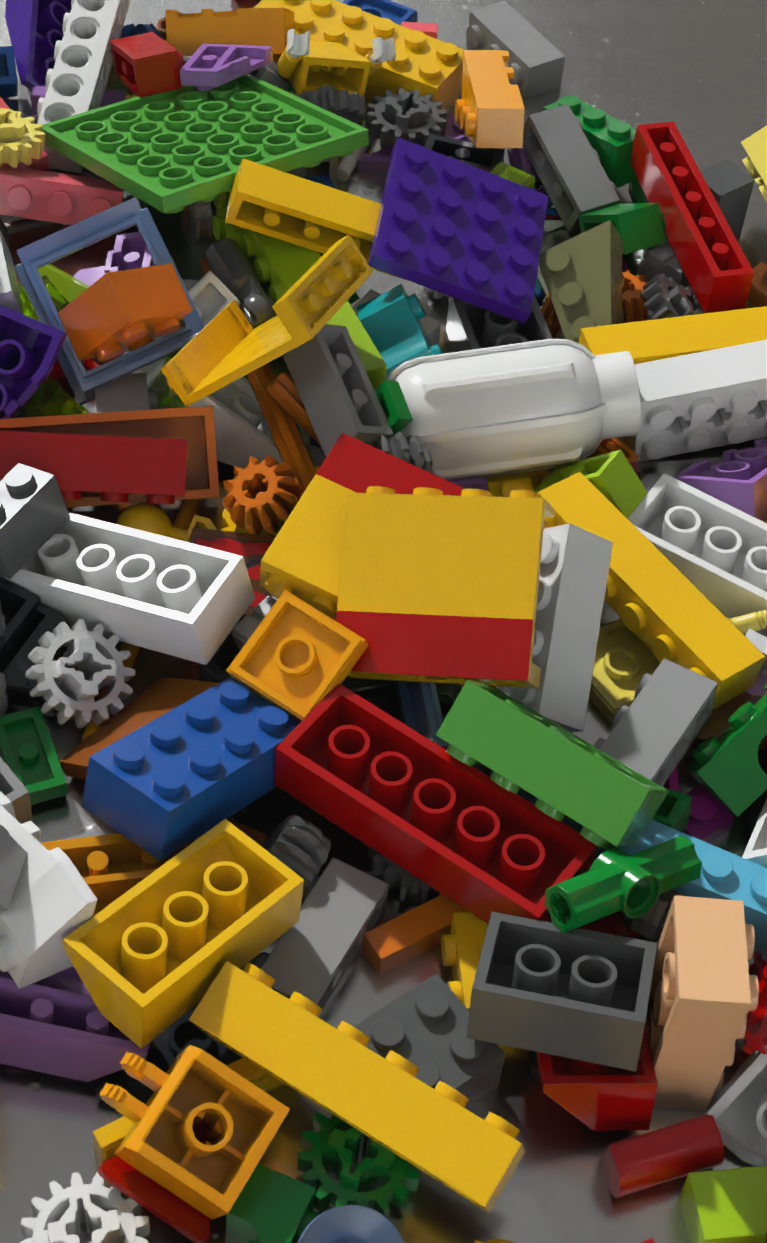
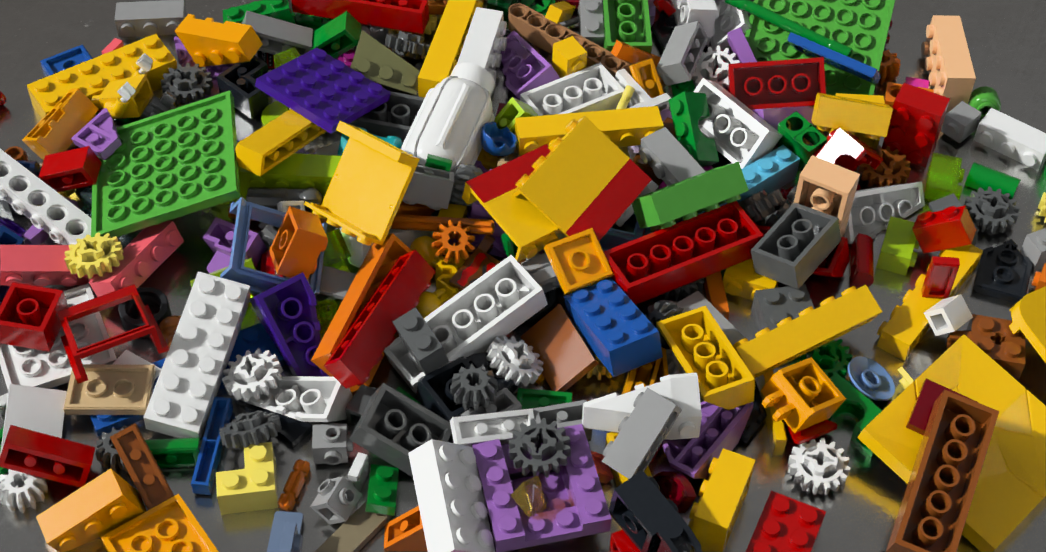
camera: 60 degrees left, 0 degrees up
green piece [544,835,702,933] -> none
none -> blue hair [481,122,518,157]

